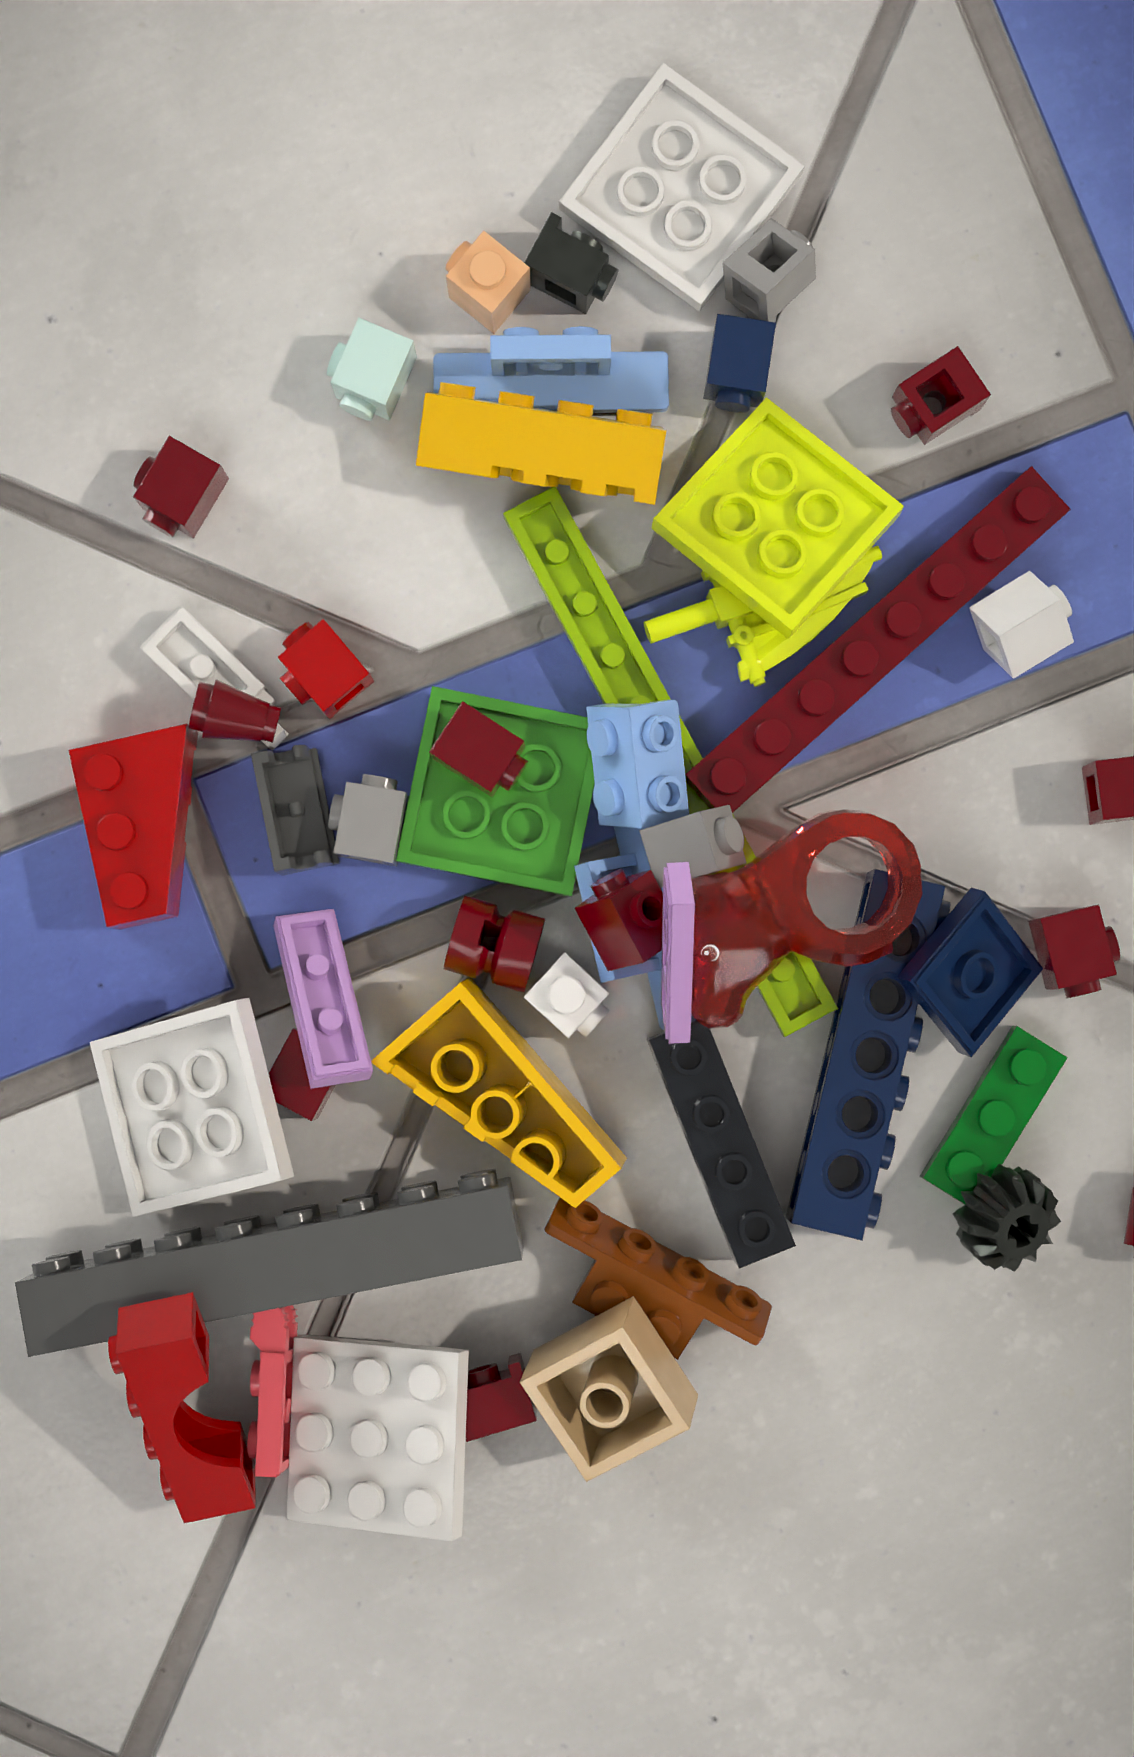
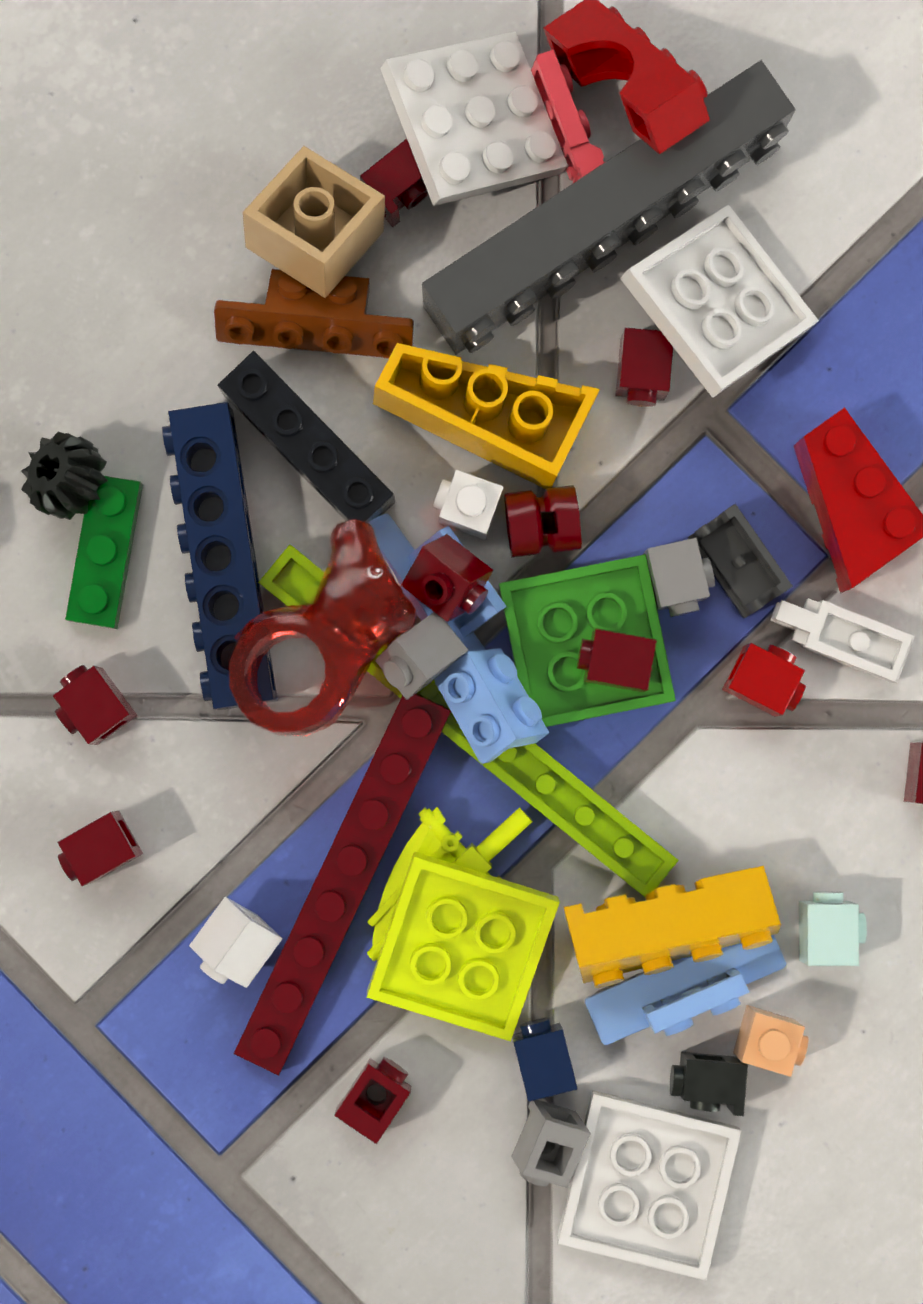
camera: 155 degrees right, 0 degrees up
dark red cone [188,679,281,743] -> none
lavender tile [273,909,373,1089] -> none
lavender tile [661,862,695,1044] -> none
dark blue plate [897,887,1044,1058] -> none

